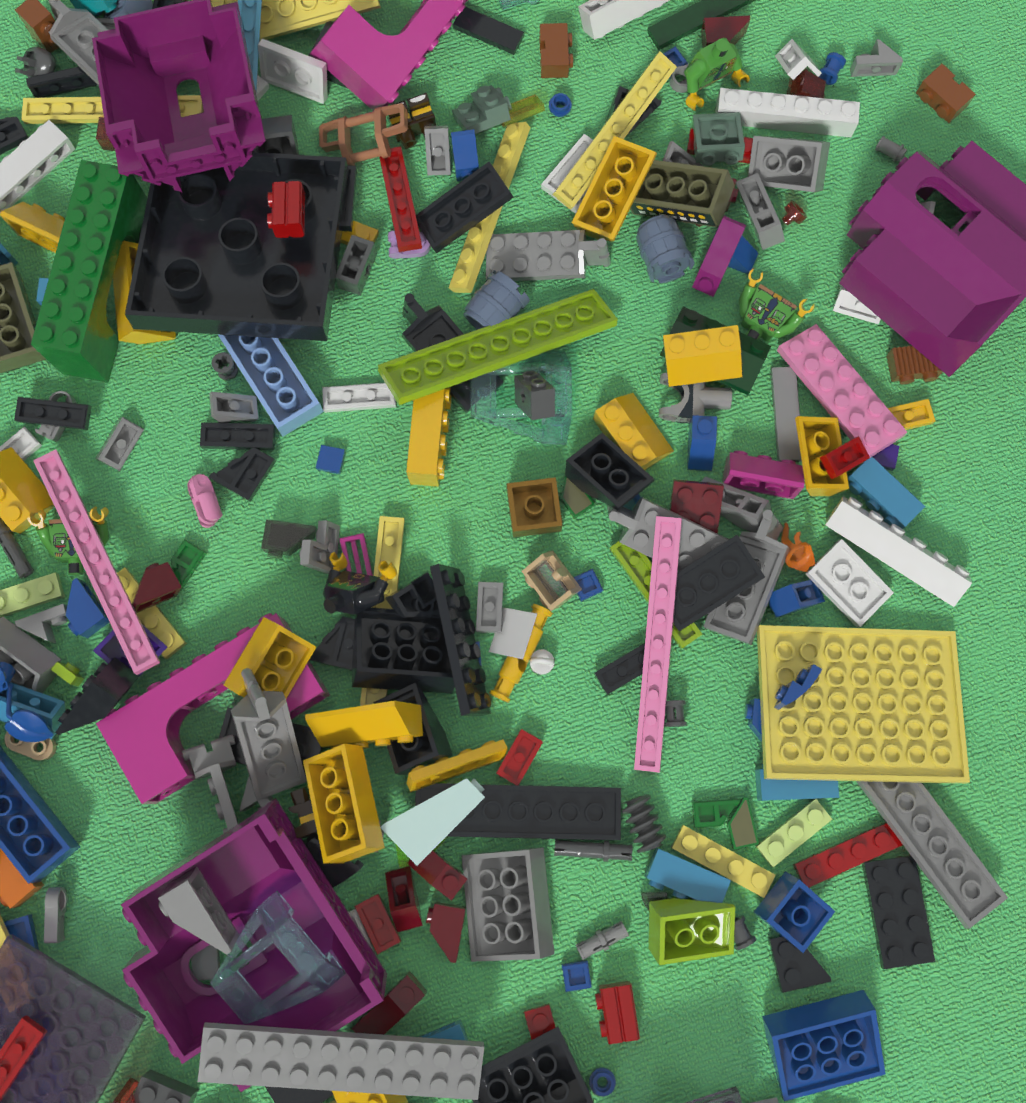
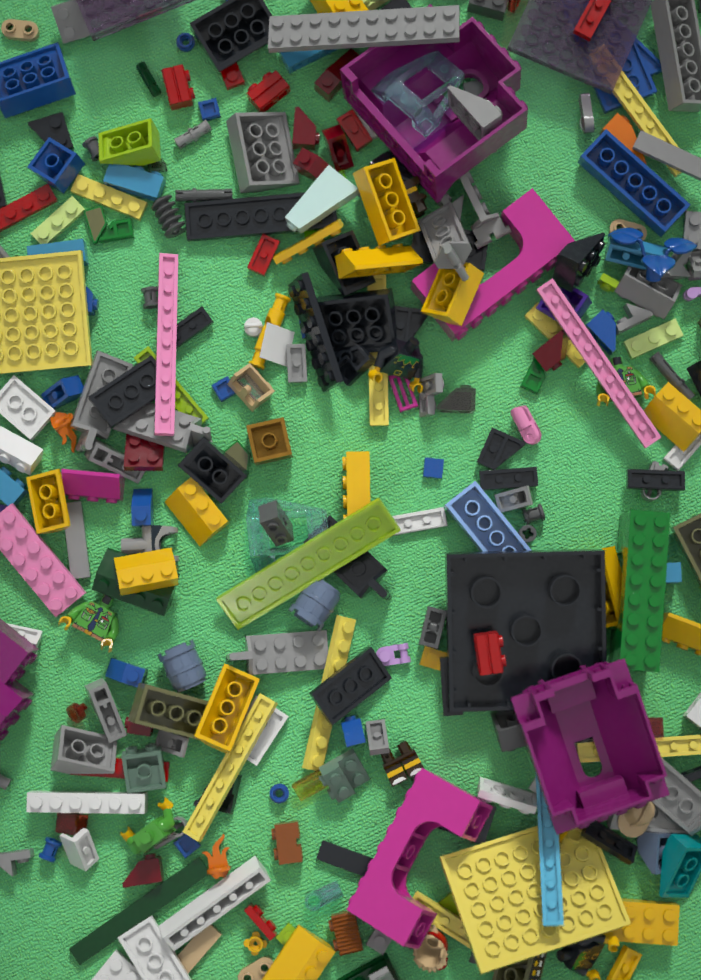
camera: 175 degrees right, 5 degrees up
light grey slope [95,417,144,471] -> none
nougat bar [319,103,408,166] -> none
red plate [379,146,422,252] -> none
magenta slope [692,216,746,297] -> none
blue slope [774,664,822,710] -> none
red plate [819,436,870,479] -> none
none -> dark green axle [136,62,161,97]
none -> orange piece [202,834,231,879]
none -> red brick [247,70,290,112]
none -> dark grey bush [522,504,545,525]

